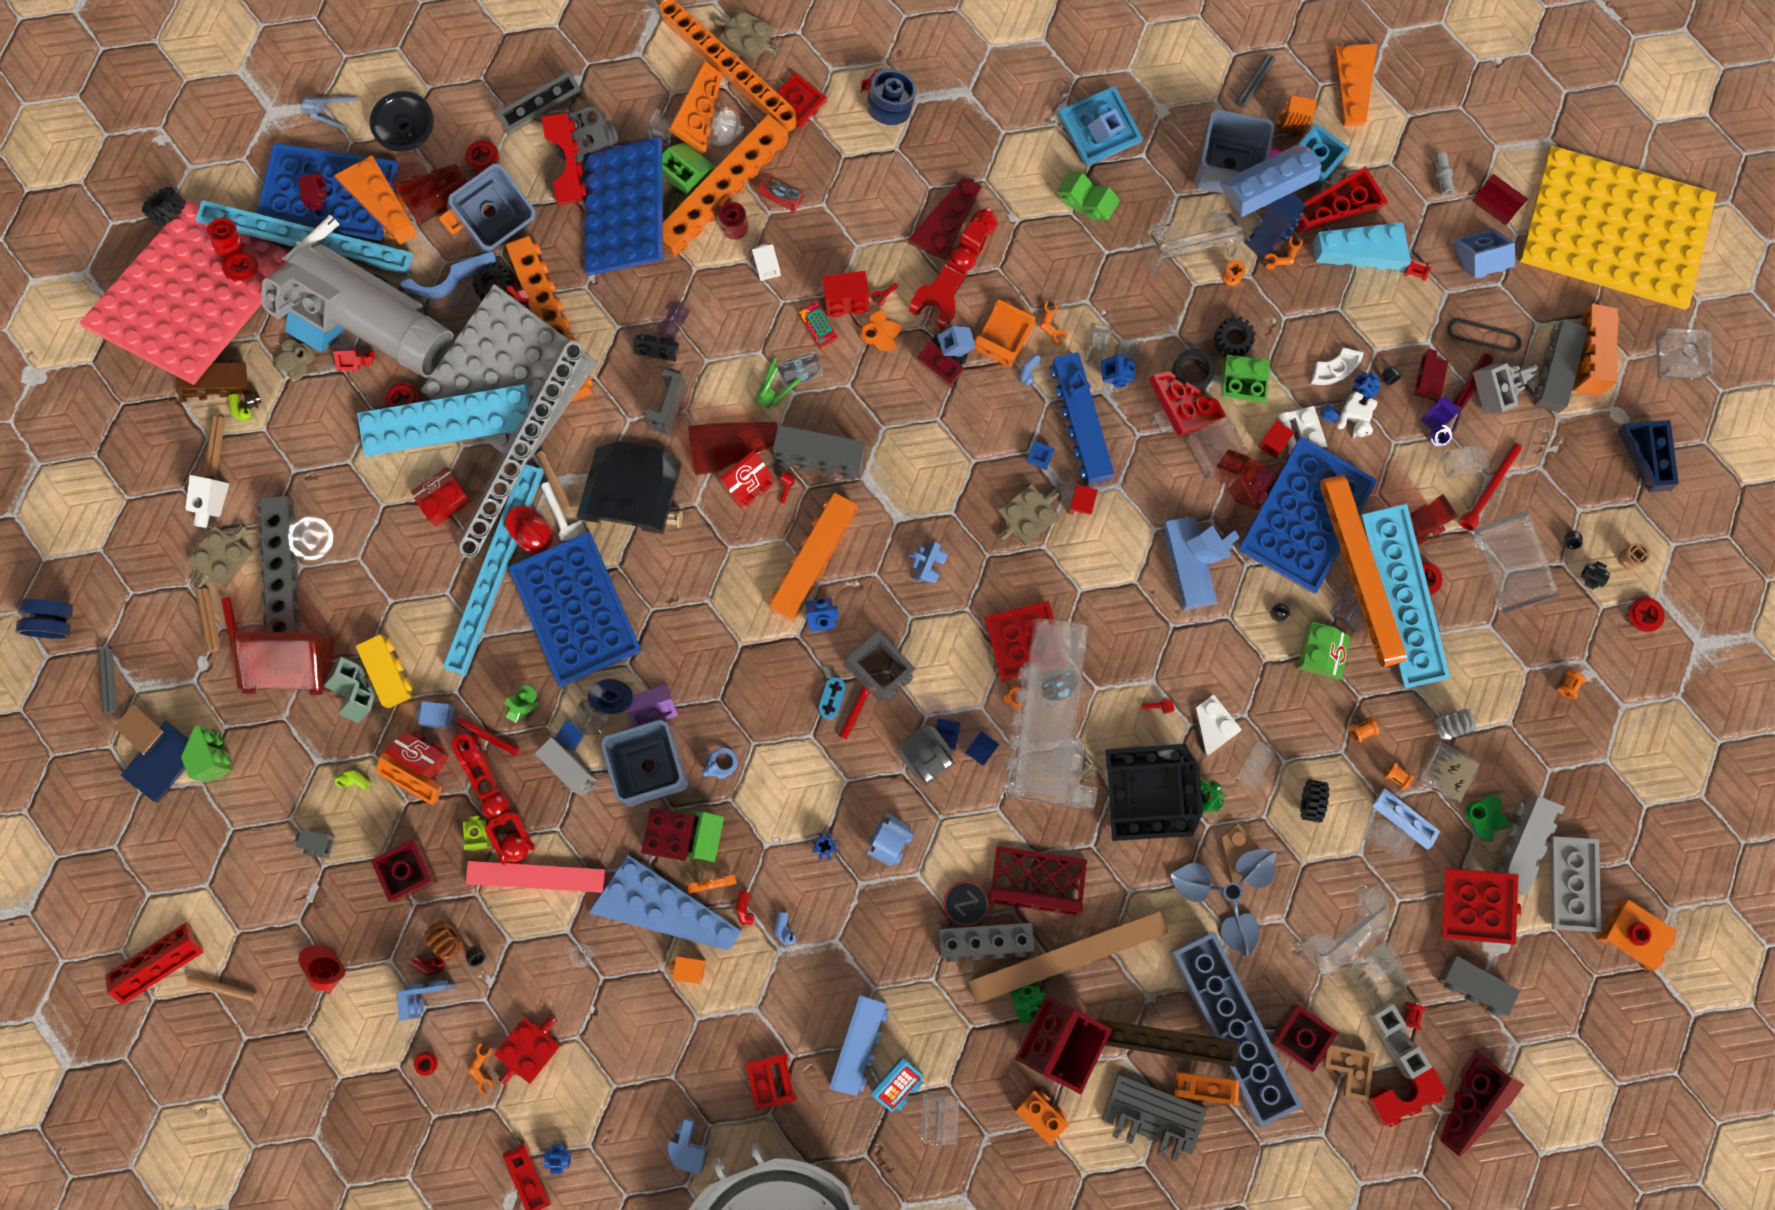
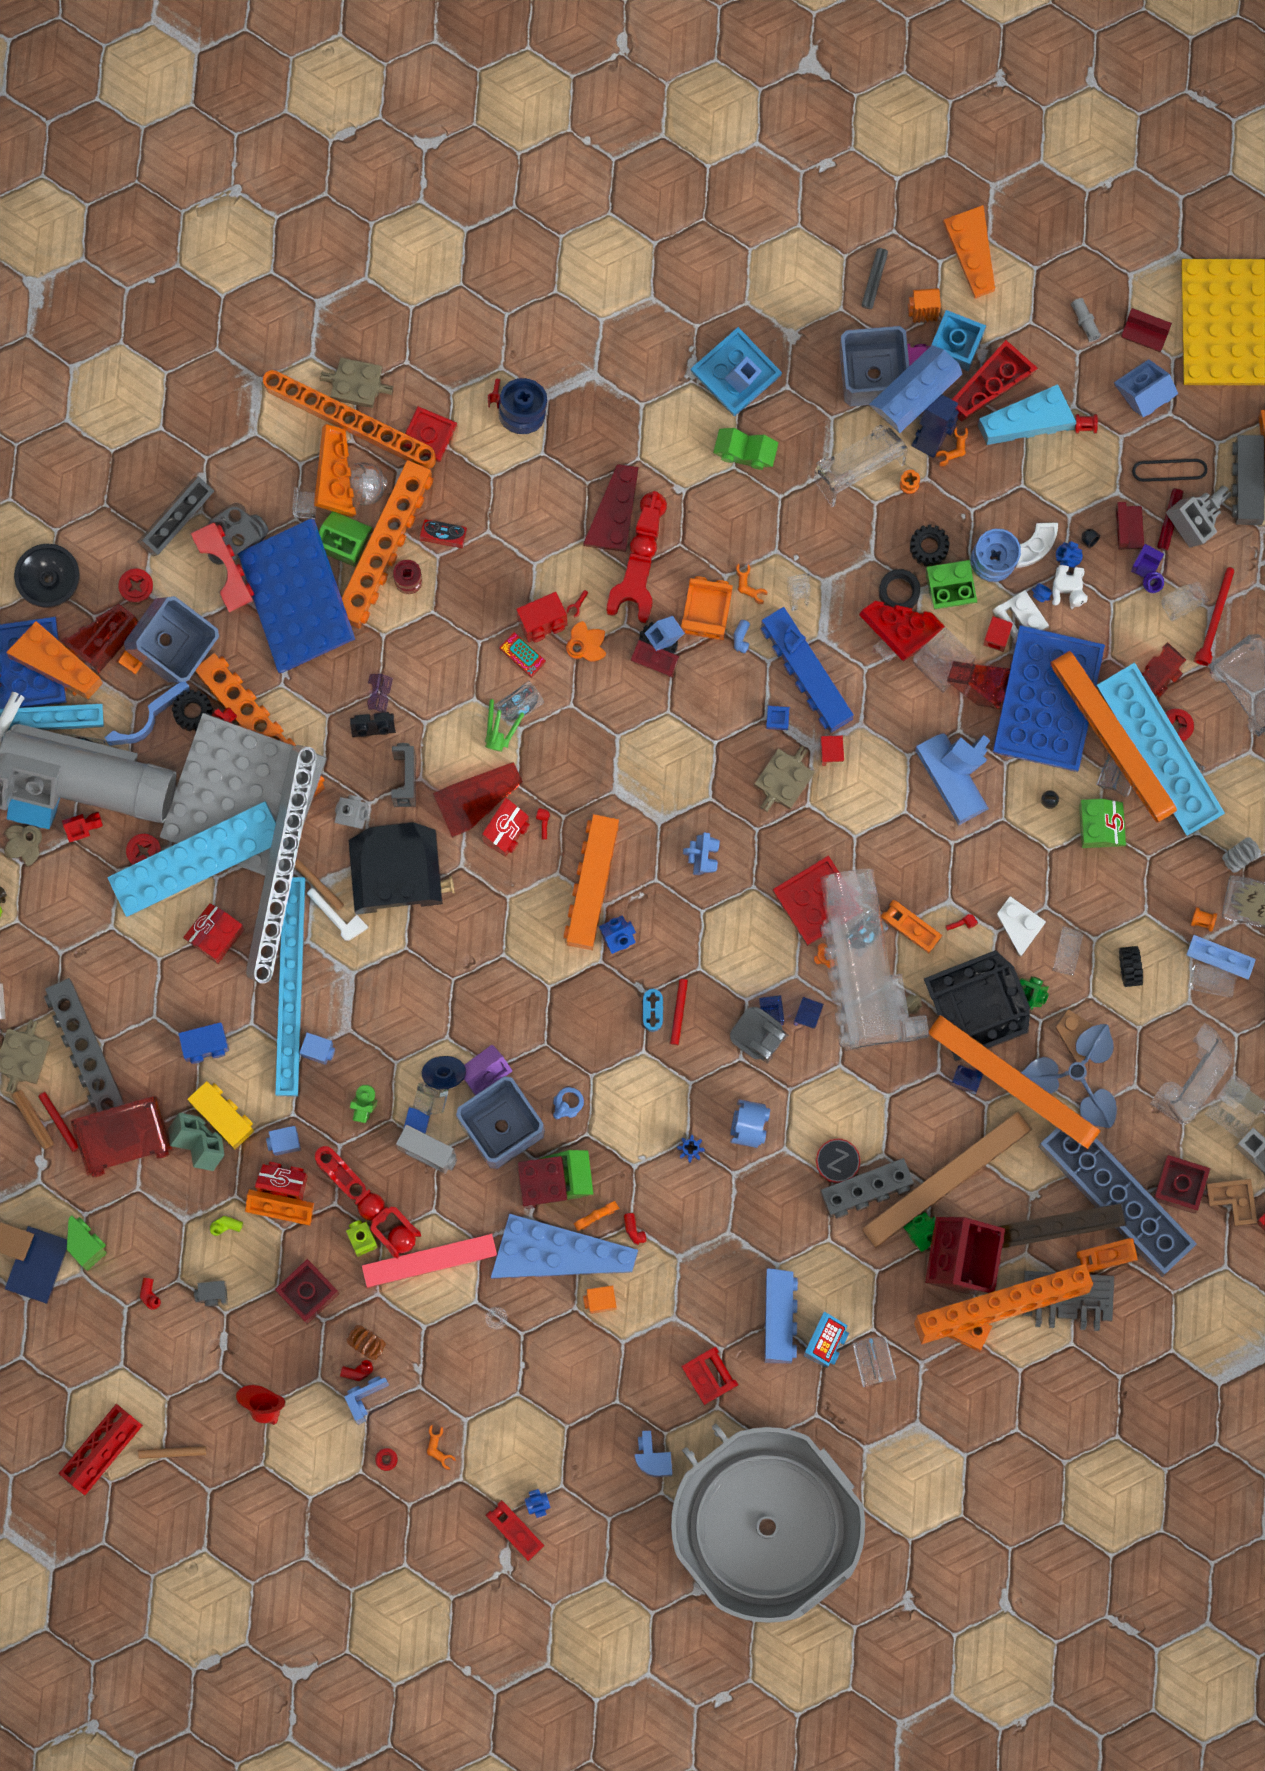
camera: 15 degrees left, 0 degrees up
clear cylinder [286,515,333,560] -> none
red bar [457,717,520,756] -> none
black hinge [465,946,486,967] -> none
red plate [494,1015,561,1085] -> none
red piece [505,506,553,554] -> none
blue plate [508,531,642,688] -> none
white brick [752,244,781,281] -> none
dark grey brick [773,425,866,480] -> none
medium blue arm [774,912,796,945] -> none
dark grey window [844,630,916,704] -> none
dark red fence [989,846,1087,916] -> none
blue brick [1101,354,1135,388] -> none
orange bush [1349,716,1380,744] -> none
none -> red arm [140,1278,161,1310]
none -> blue brick [178,1022,229,1064]
none -> medium blue brick [300,1033,335,1065]
none -> light grey brick [335,795,369,829]
none -> orange plate [880,900,943,954]
none -> orange brick [914,1264,1093,1344]
none -> orange beam [927,1015,1101,1149]
none -> clear blue panel [950,1065,983,1095]
none -> medium blue wheel [971,529,1021,582]

